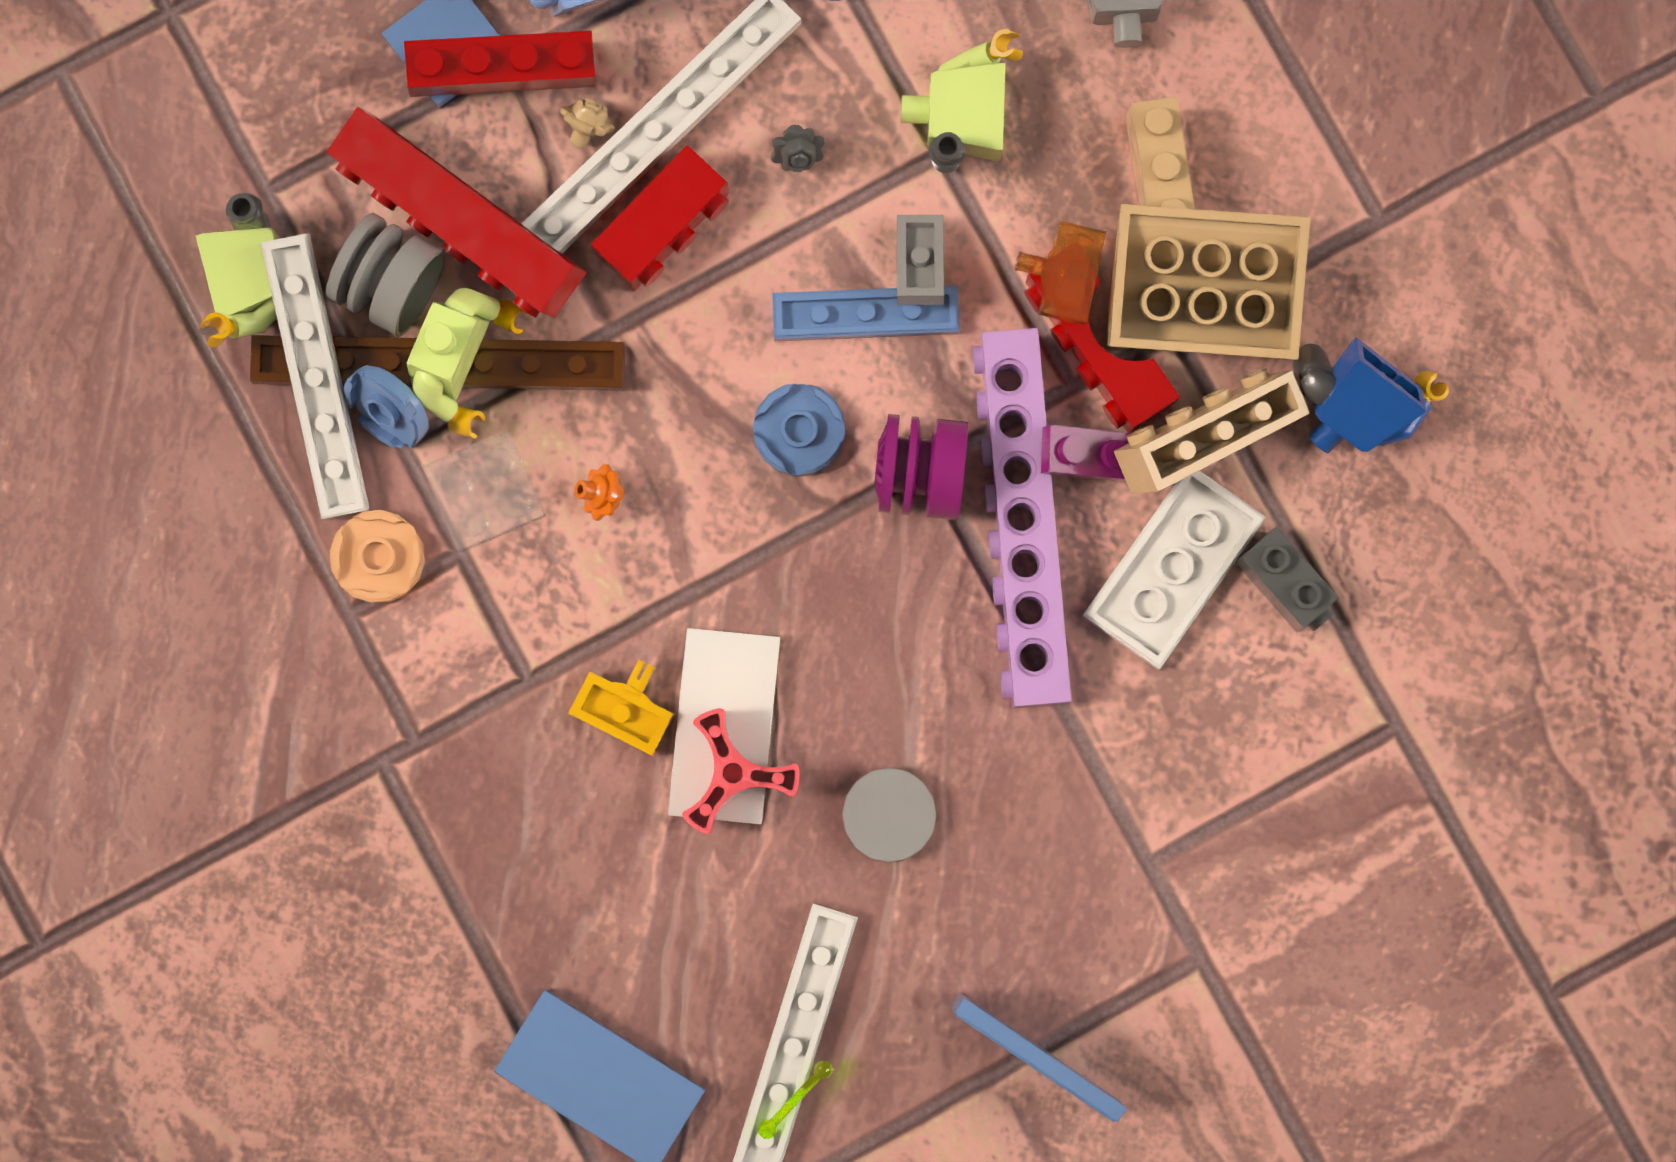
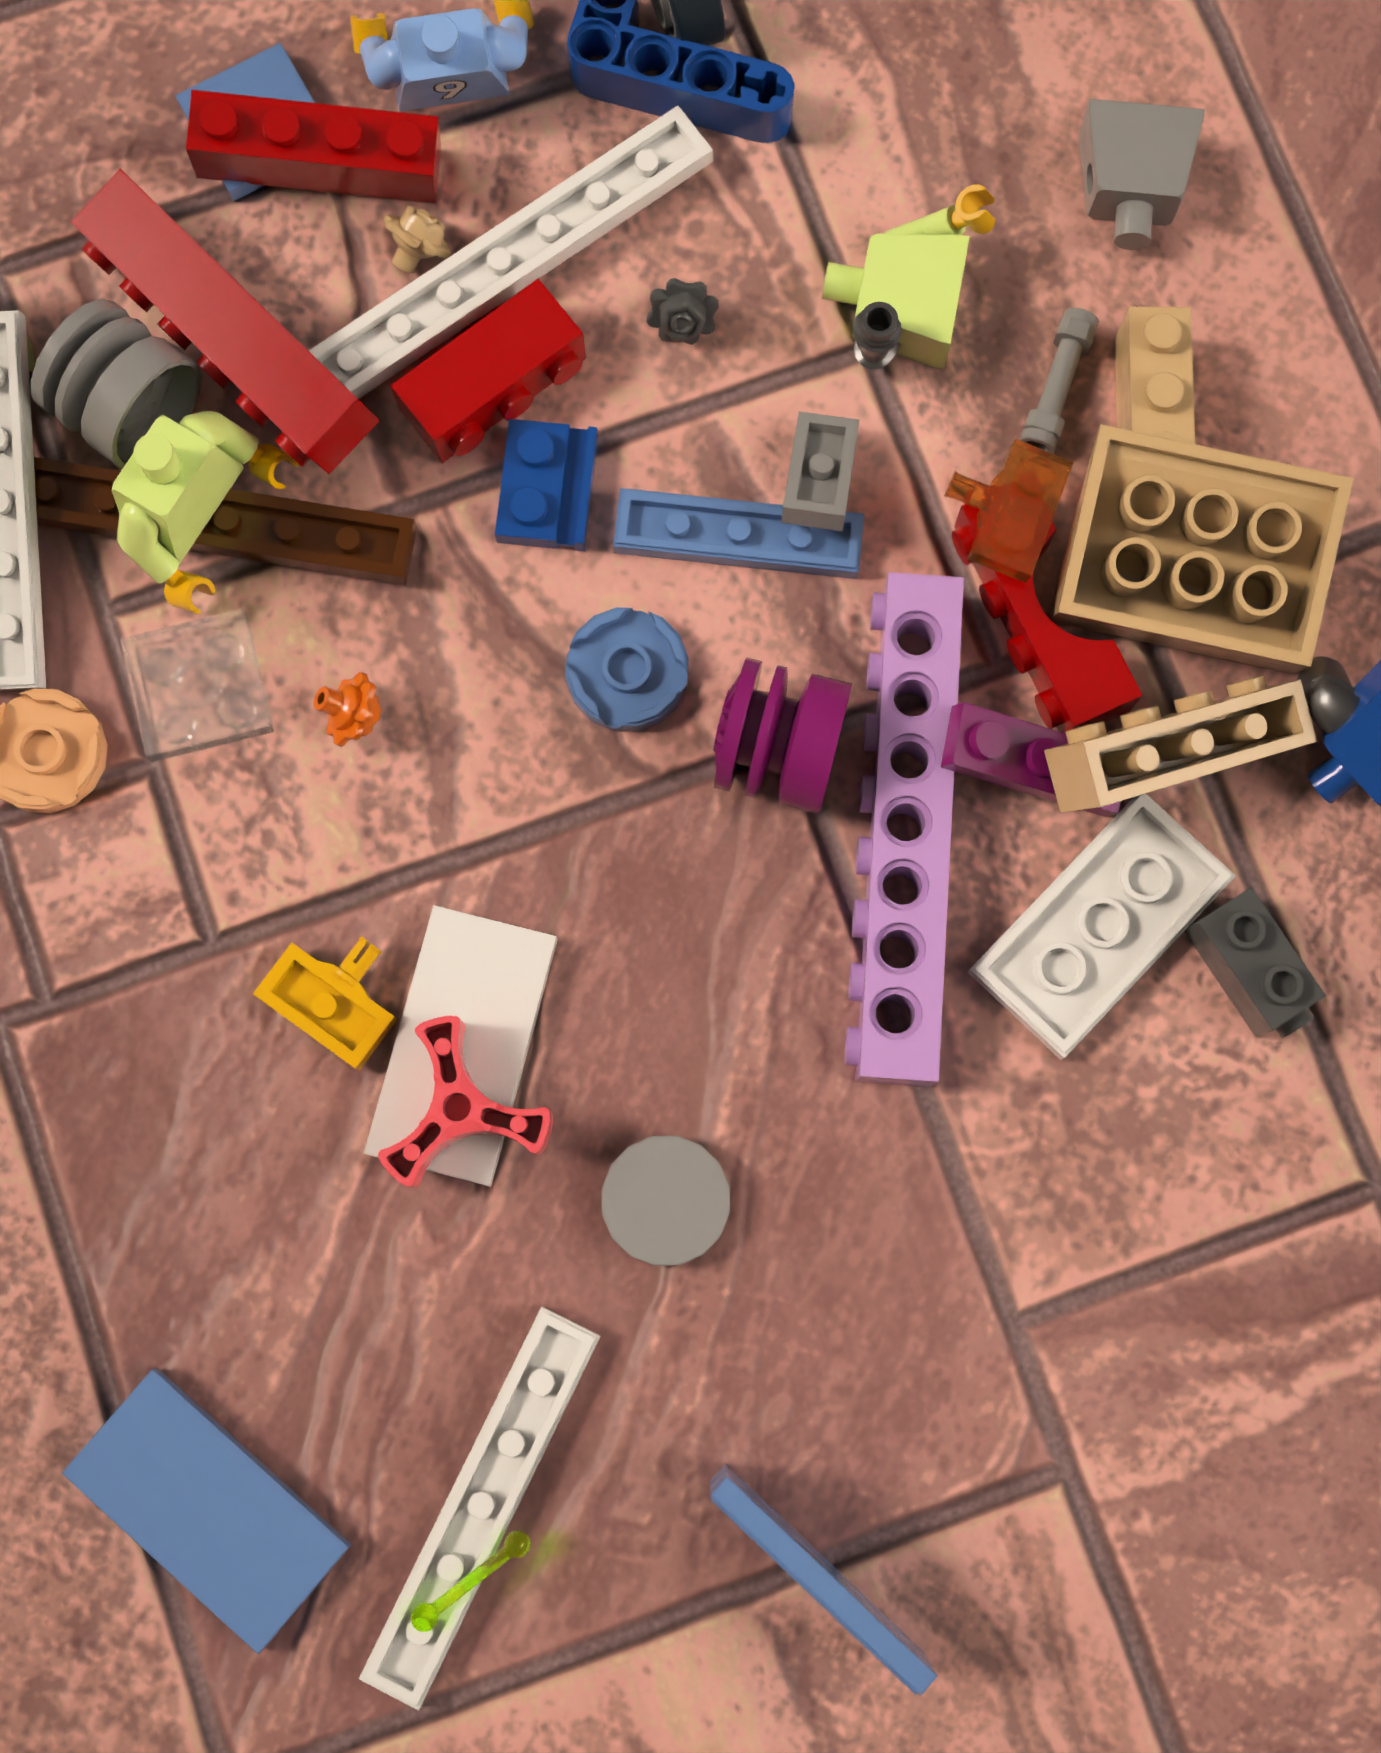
camera: 10 degrees right, 5 degrees down
medium blue tile [344,365,429,448] -> none
none -> blue plate [495,419,598,551]
none -> light grey bar [1019,308,1099,456]

